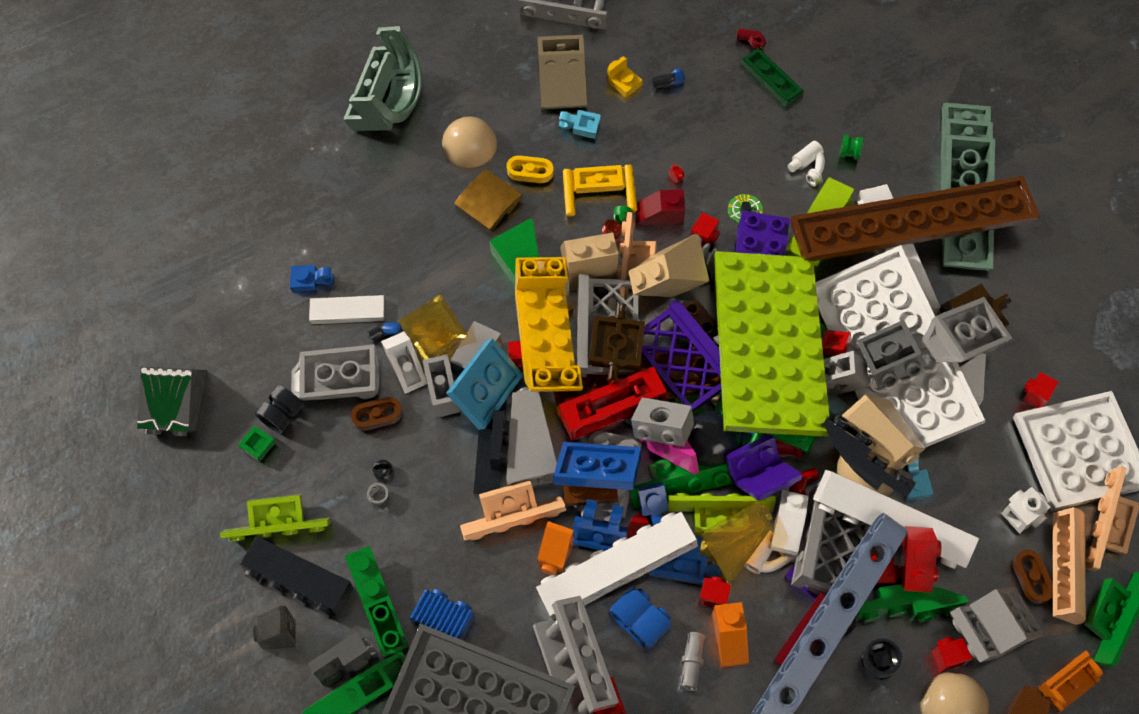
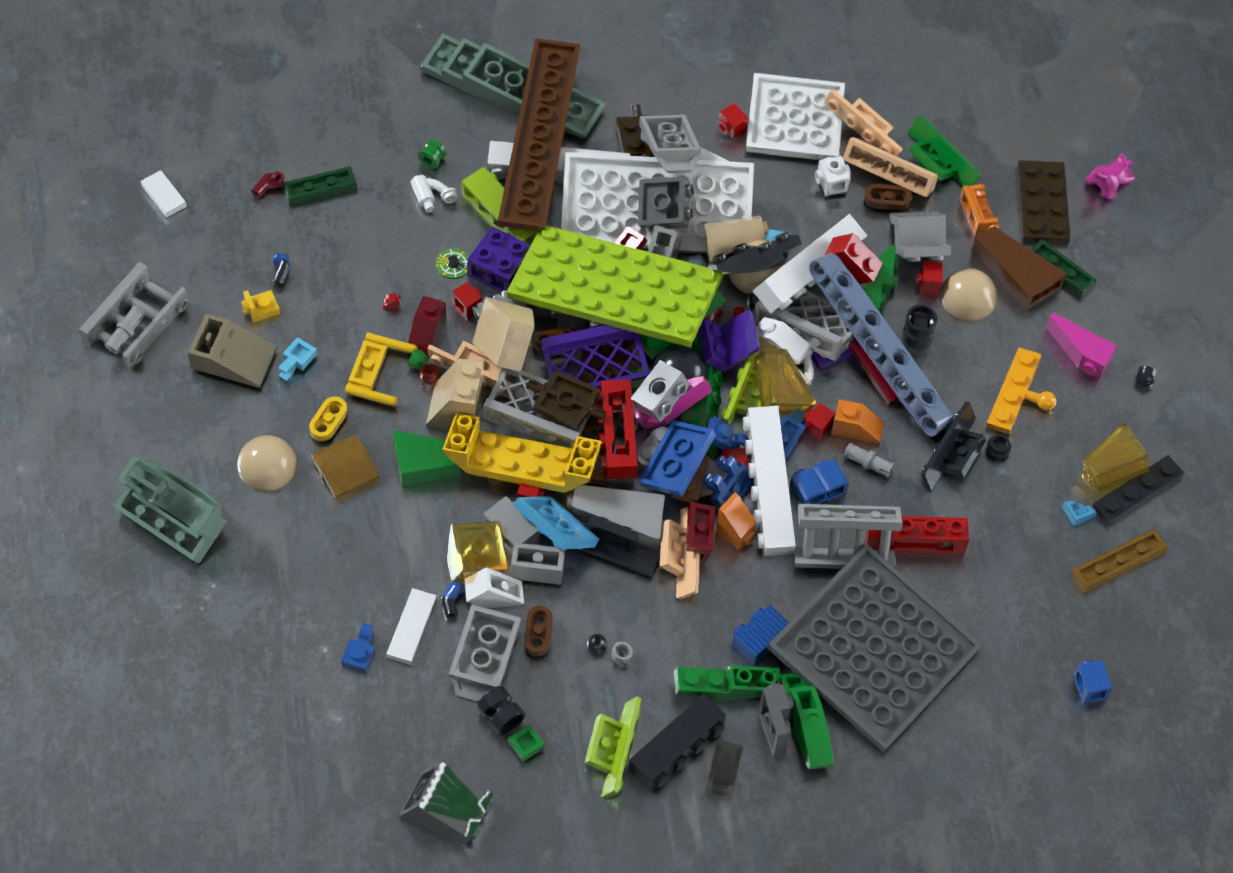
camera: 75 degrees left, 5 degrees down
none -> dark red panel [686,502,715,564]

